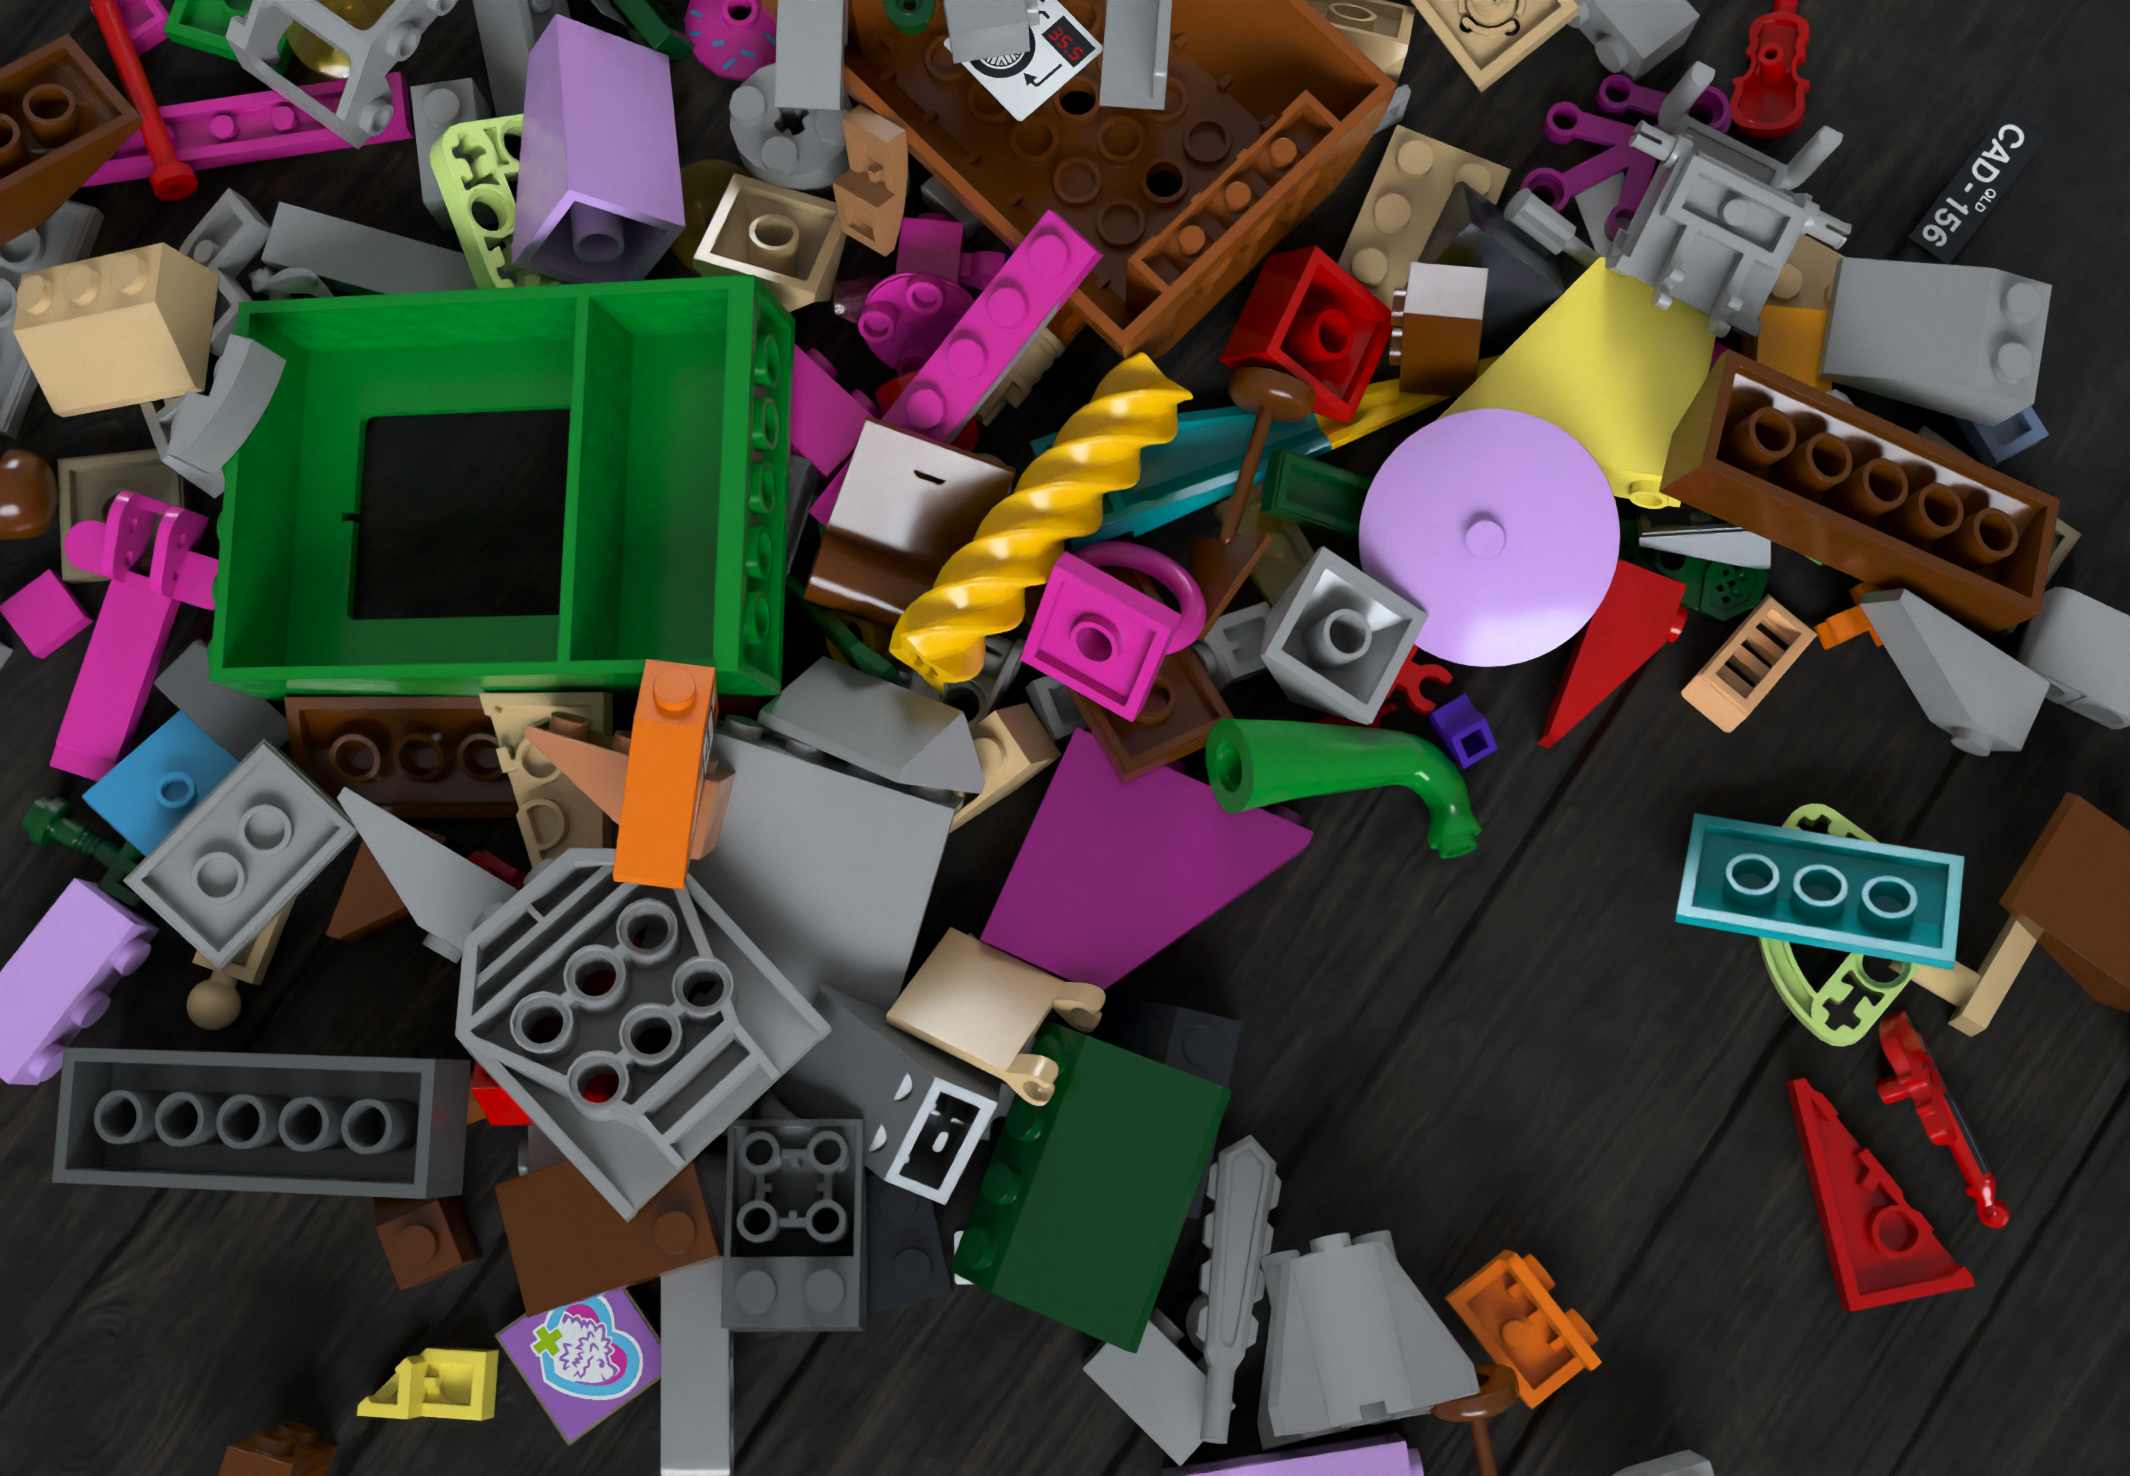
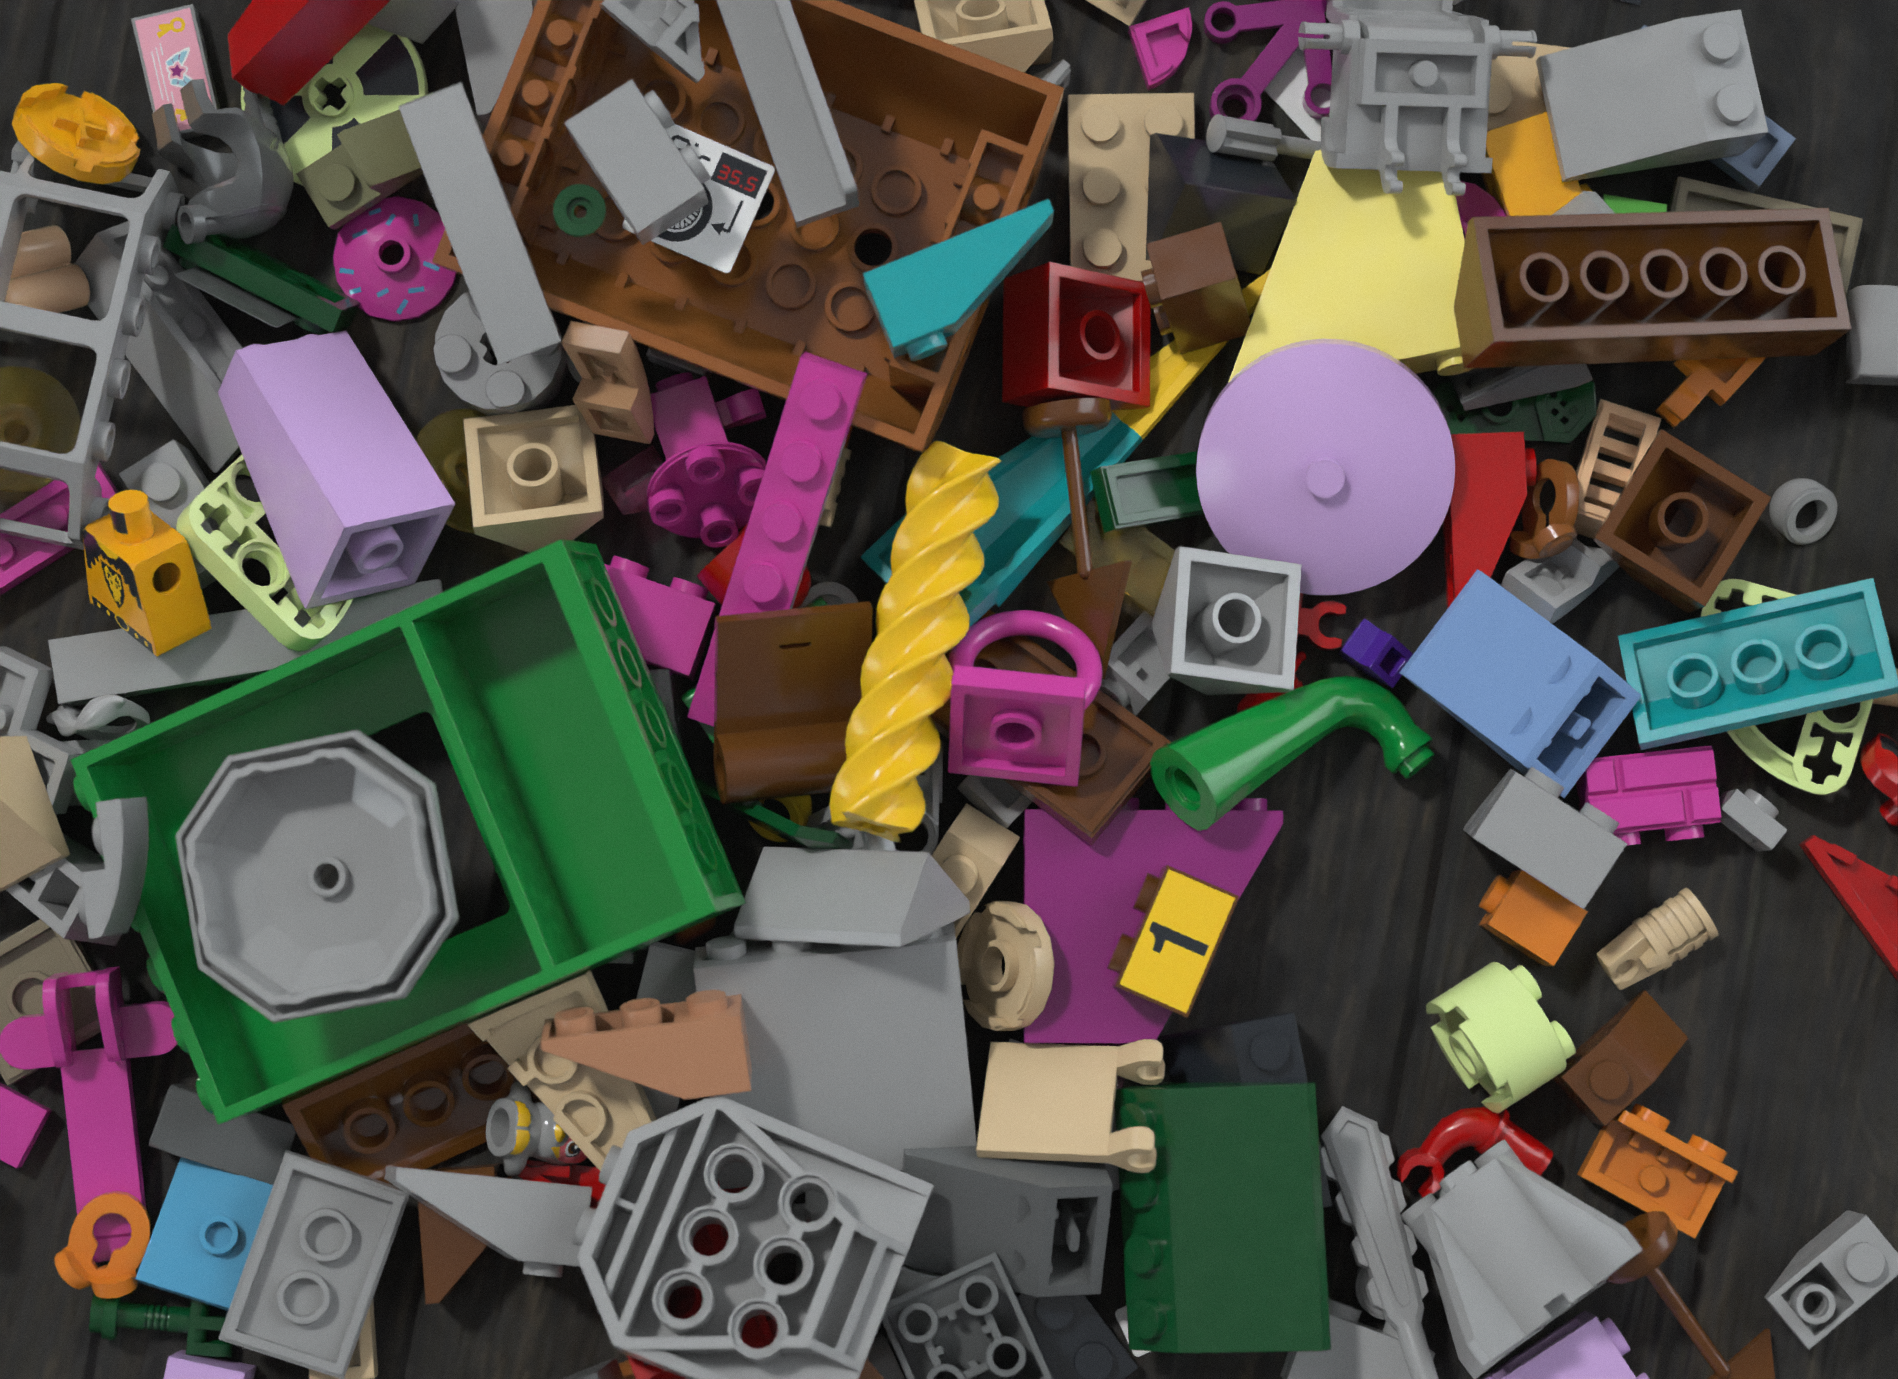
camera: 30 degrees left, 5 degrees up
orange slope [613,659,719,890] -> none
light grey slope [1859,588,2051,756] -> none
none -> orange piece [54,1191,151,1299]
none -> light orange torso [82,490,212,656]
none -> light grey rock [176,730,459,1023]
none -> light grey animal [486,1081,587,1177]
none -> teal slope [863,199,1054,361]
none -> tan tile [957,901,1054,1031]
none -> yellow brick [1107,865,1239,1017]
none -> dark pink tile [1128,7,1192,90]
none -> red piece [1397,1107,1554,1197]
none -> medium blue slope [1400,570,1642,798]
none -> yellowish green brick [1426,962,1576,1113]
none -> light grey slope [1463,766,1627,909]
none -> orange brick [1479,870,1588,966]
none -> light grey slope [1501,537,1620,624]
none -> dark orange piece [1509,459,1579,559]
none -> reddish brown slope [1553,990,1688,1126]
none -> dark pink brick [1576,746,1721,846]
none -> reddish brown slope [1593,430,1771,613]
none -> tan hinge [1597,887,1719,990]
none -> light grey plate [1719,789,1787,852]
none -> light grey piece [1769,478,1838,545]

